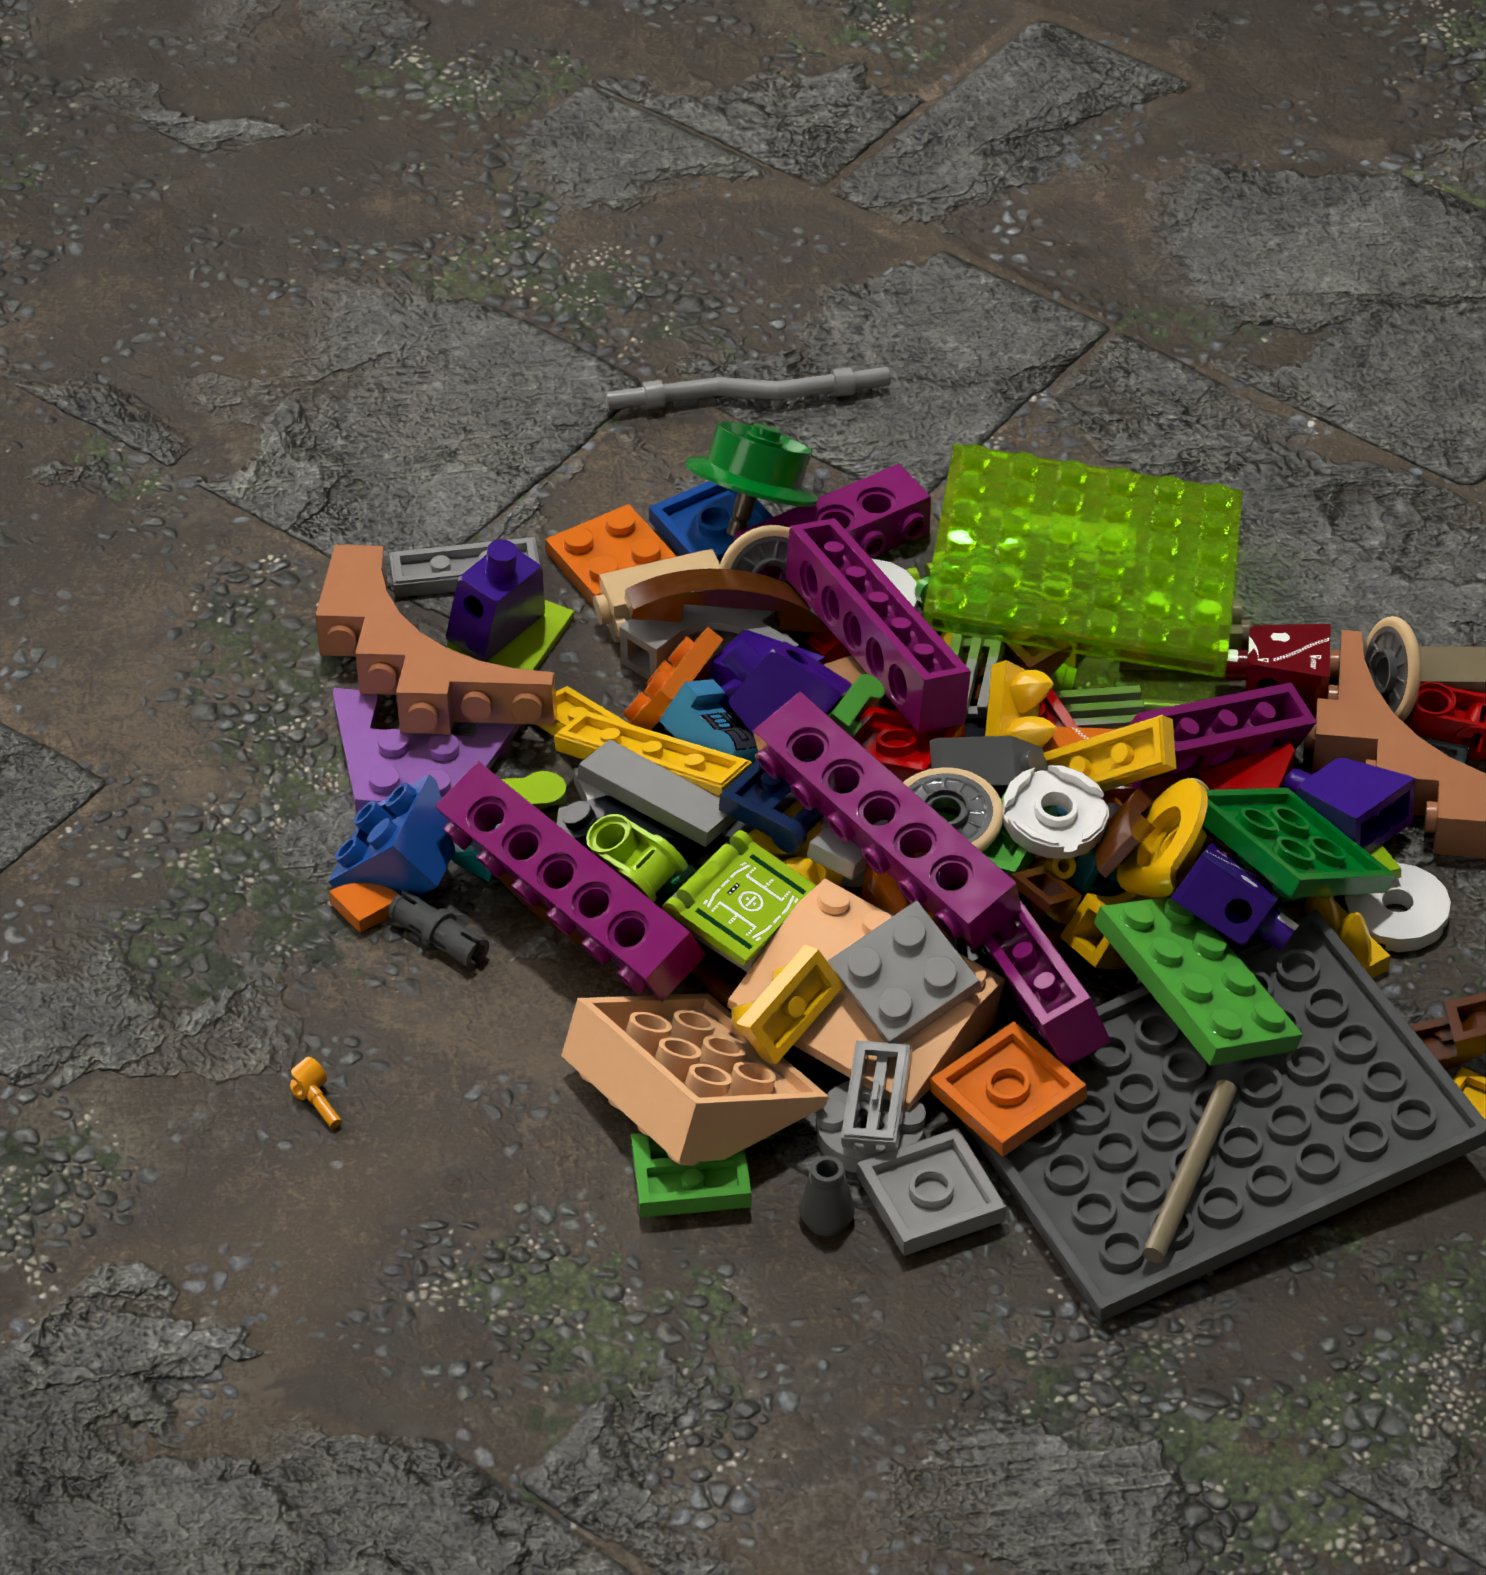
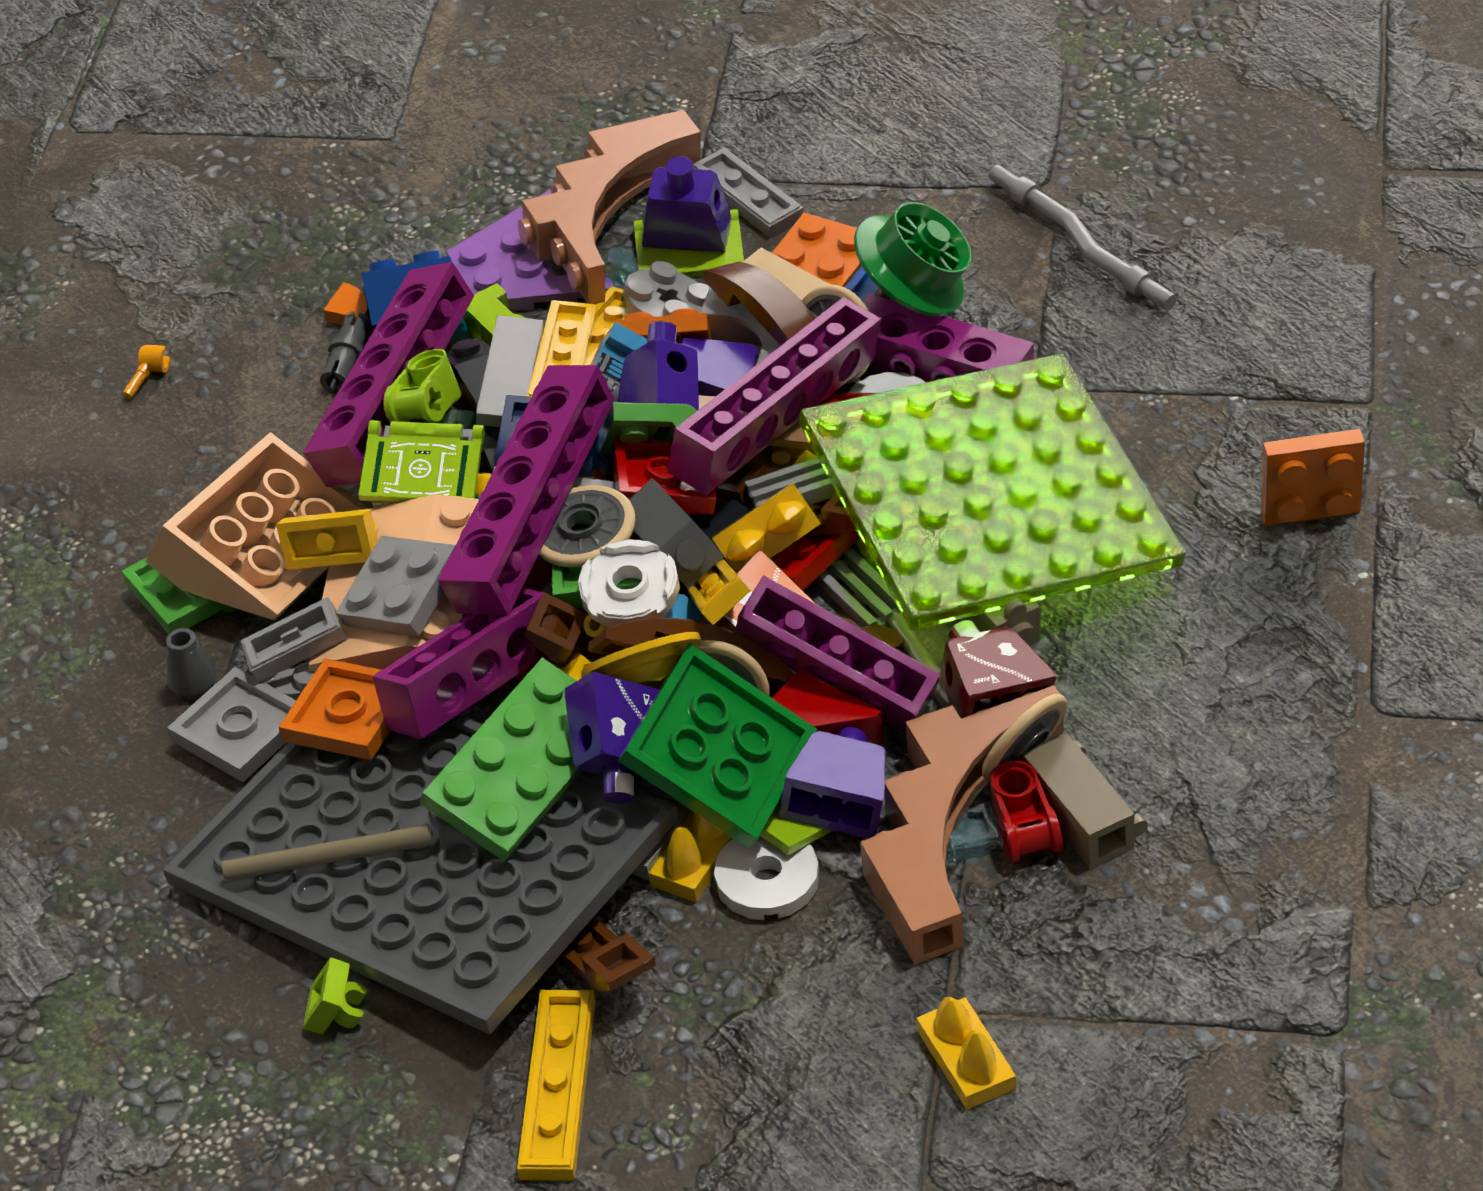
camera: 65 degrees right, 0 degrees up
none -> lime tile [303,957,368,1035]
none -> light grey plate [621,261,709,317]
none -> orange plate [1261,429,1365,526]

